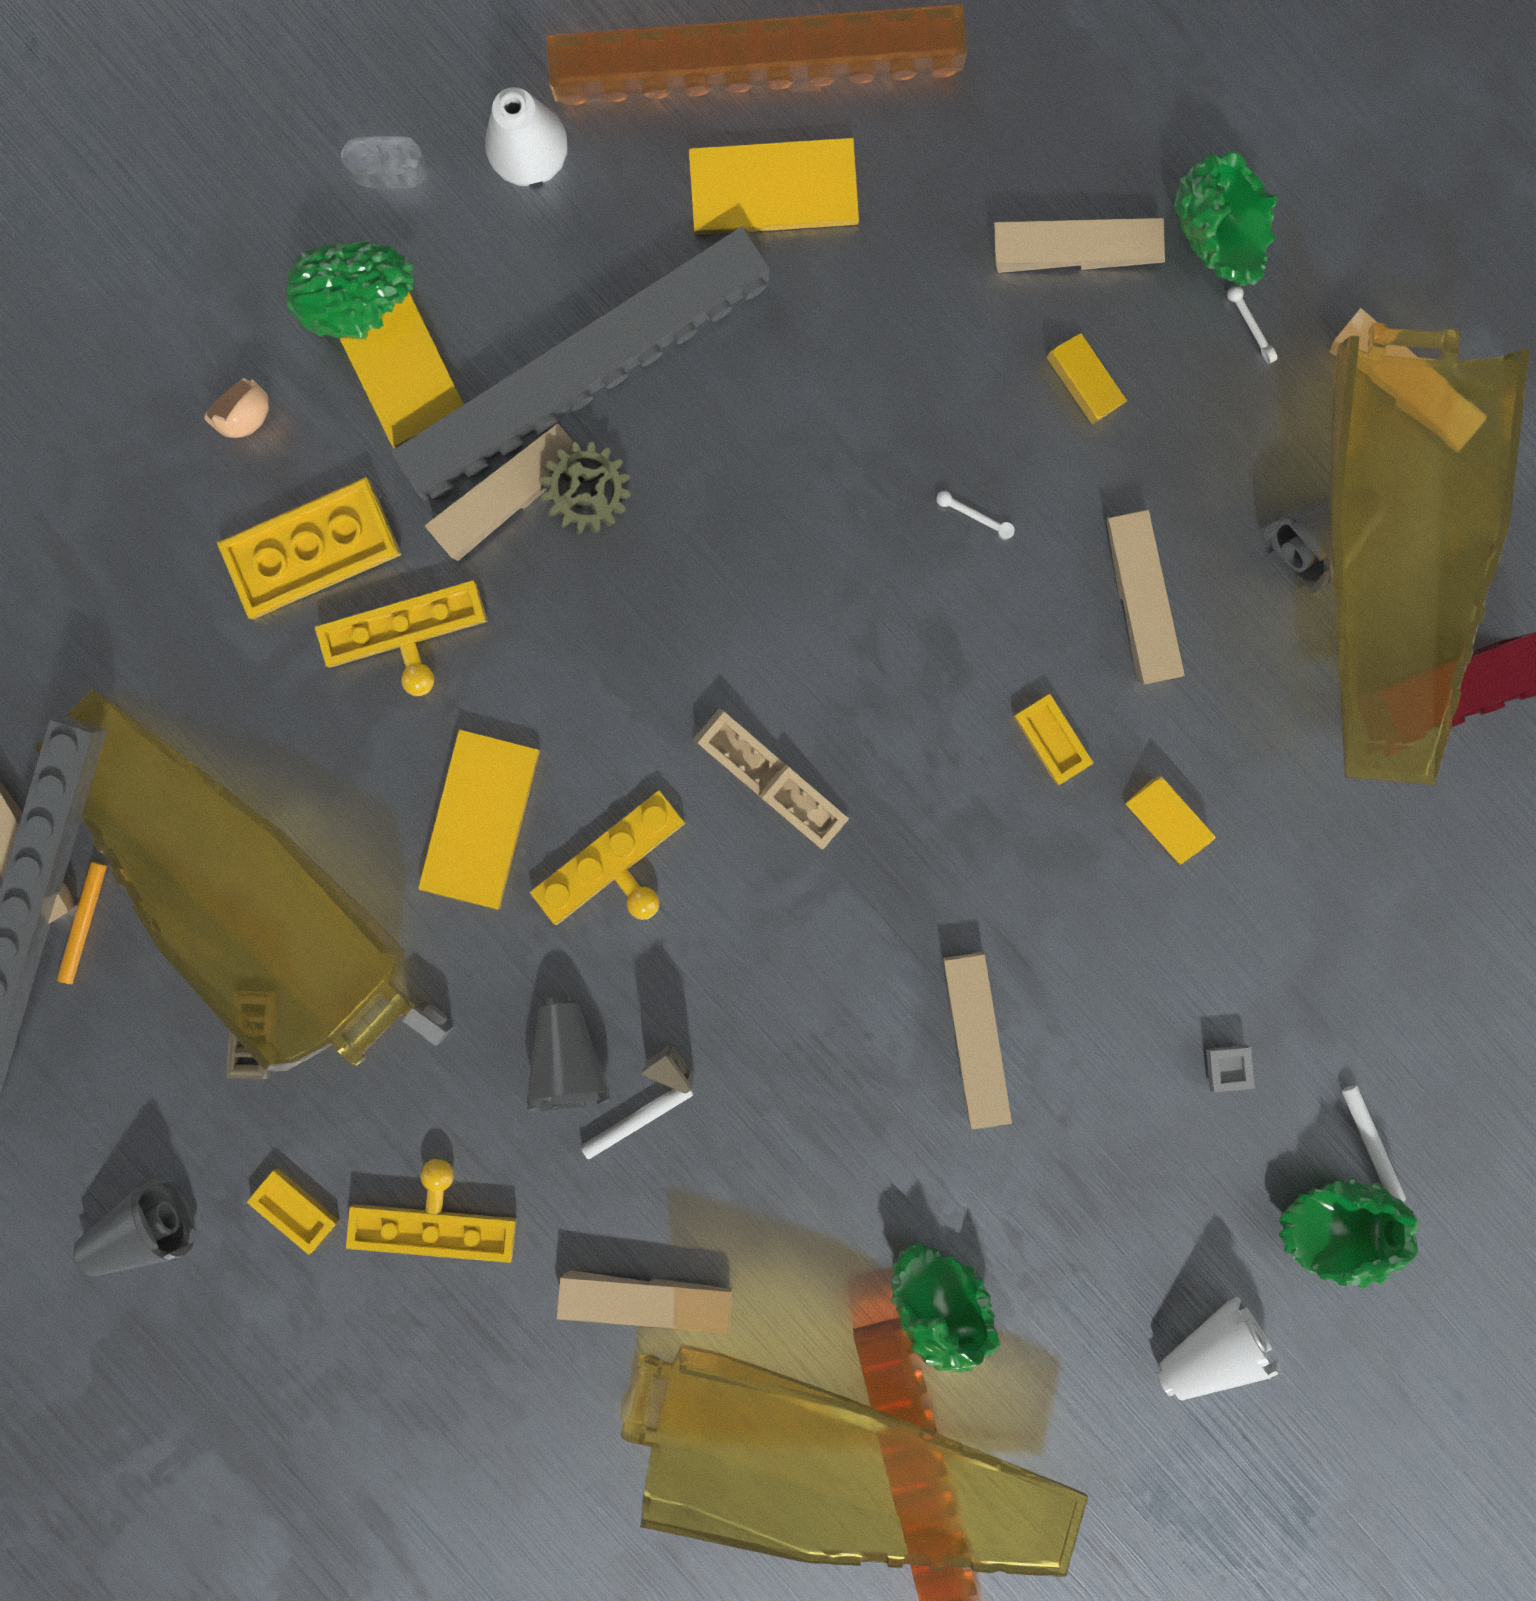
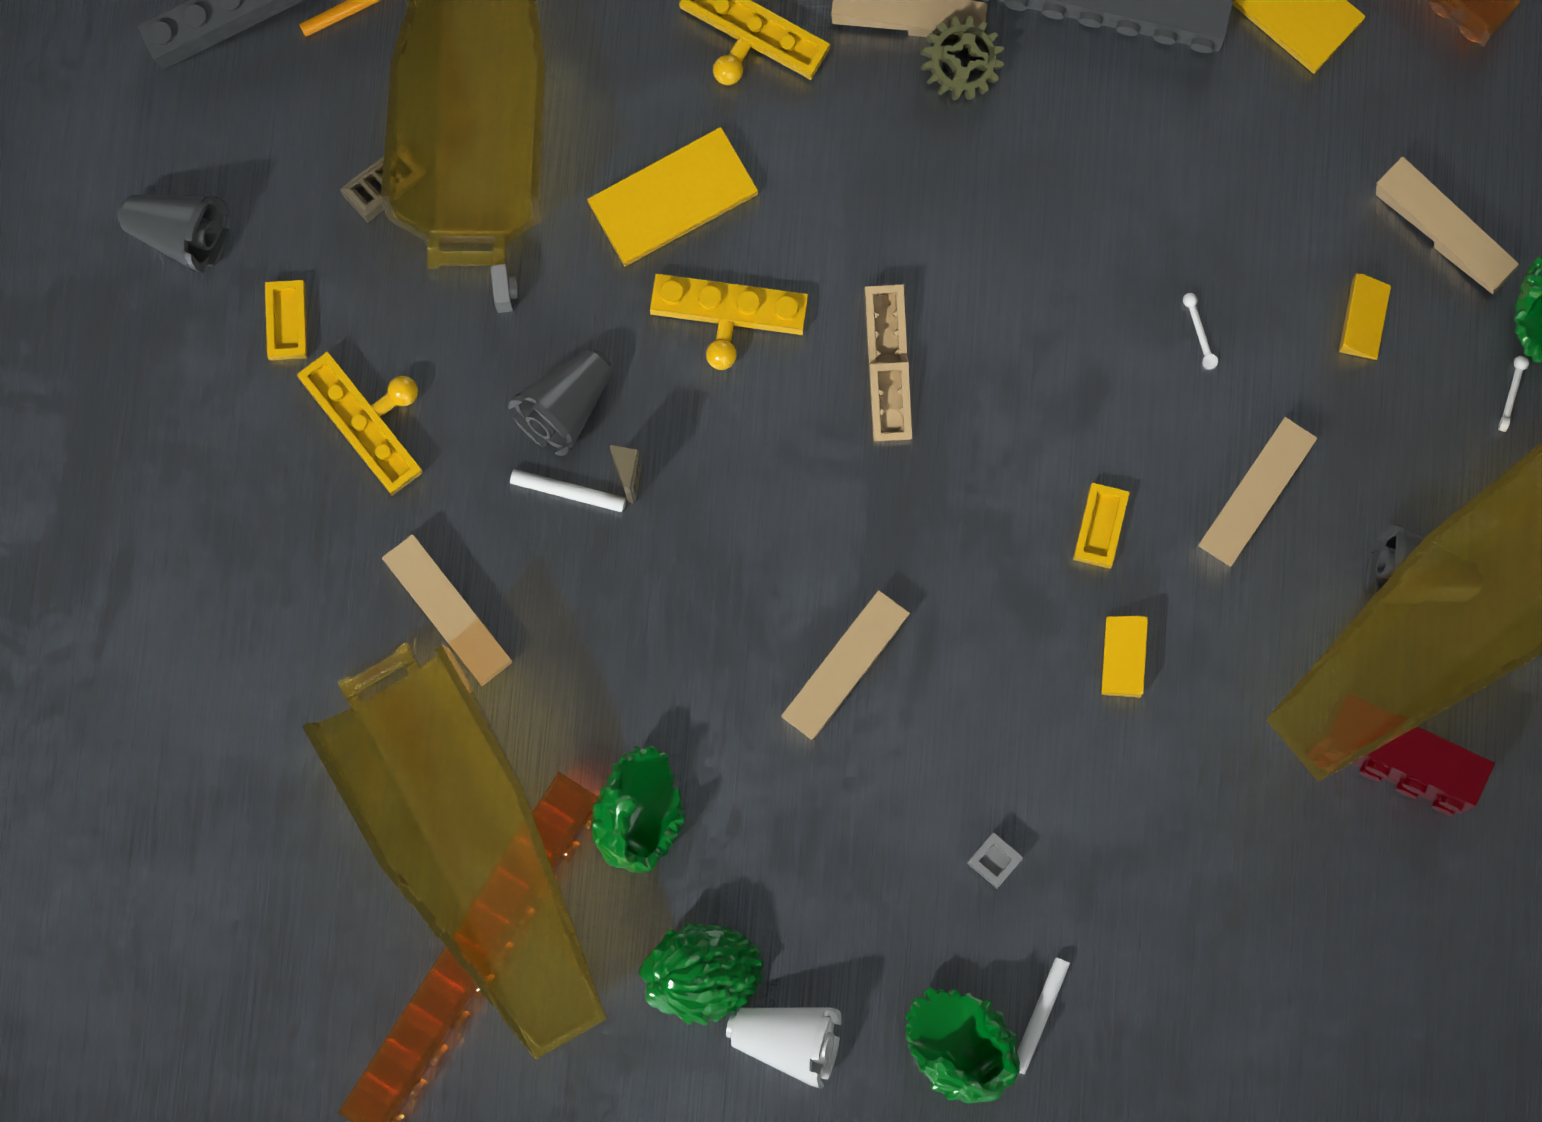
camera: 55 degrees right, 10 degrees down
none -> green hair [638,923,764,1026]

